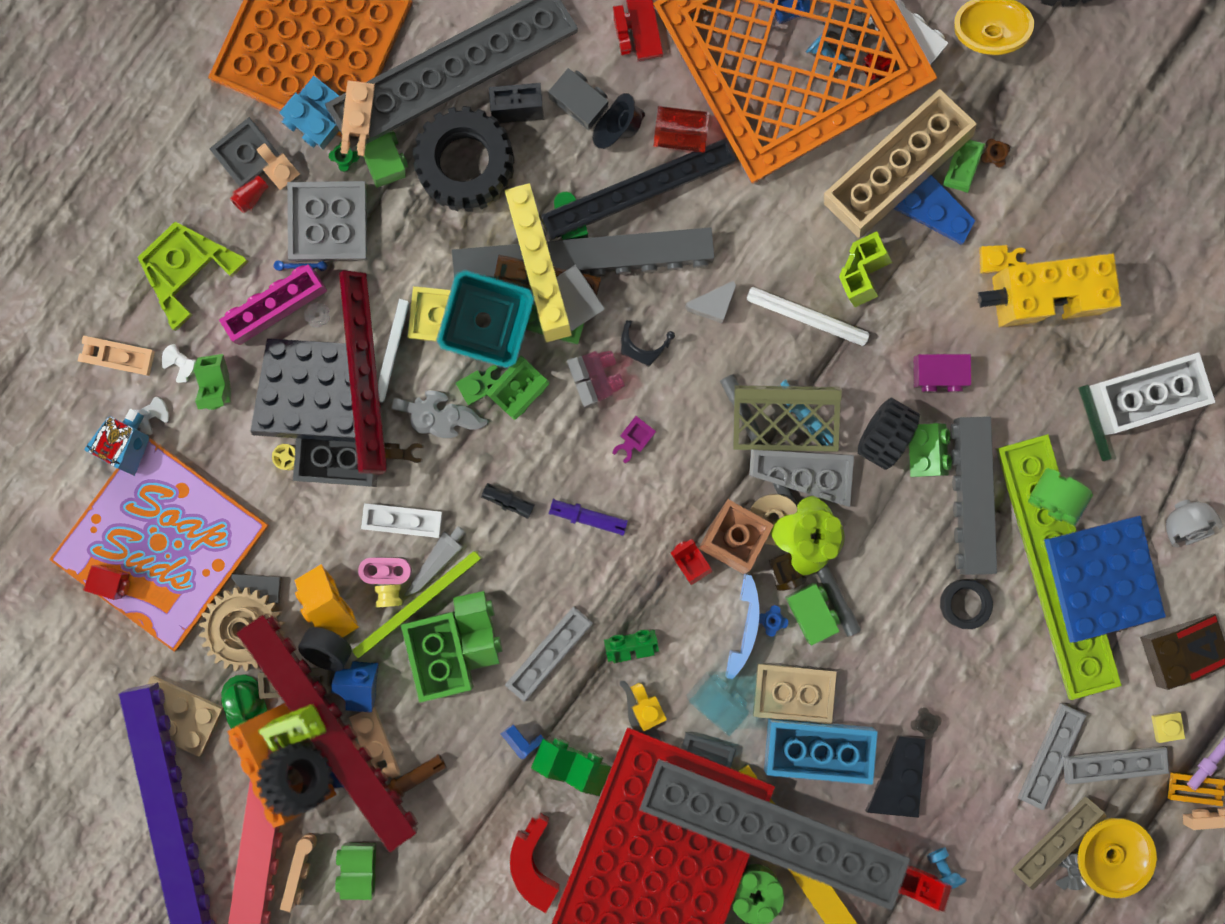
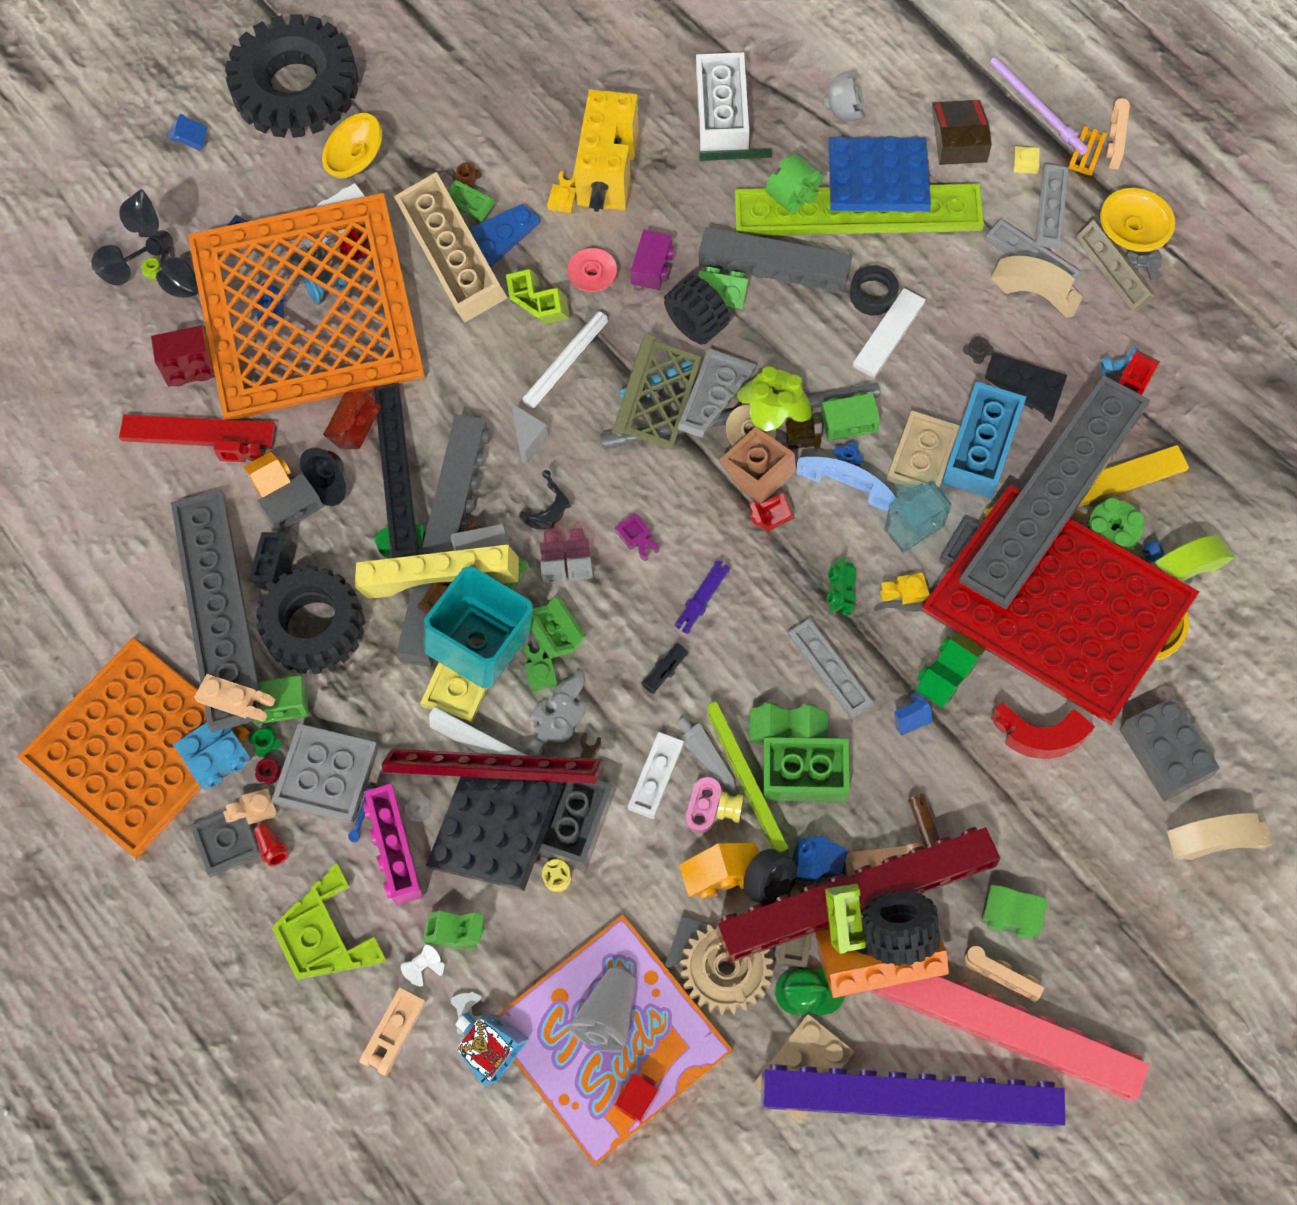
camera: 70 degrees left, 20 degrees down
none -> light orange brick [243,452,291,497]
none -> dark red plate [255,758,282,785]
none -> coral dish [567,248,617,292]
none -> light grey cone [570,966,635,1053]
none -> white tile [853,288,926,379]
none -> tan arch [991,256,1083,318]

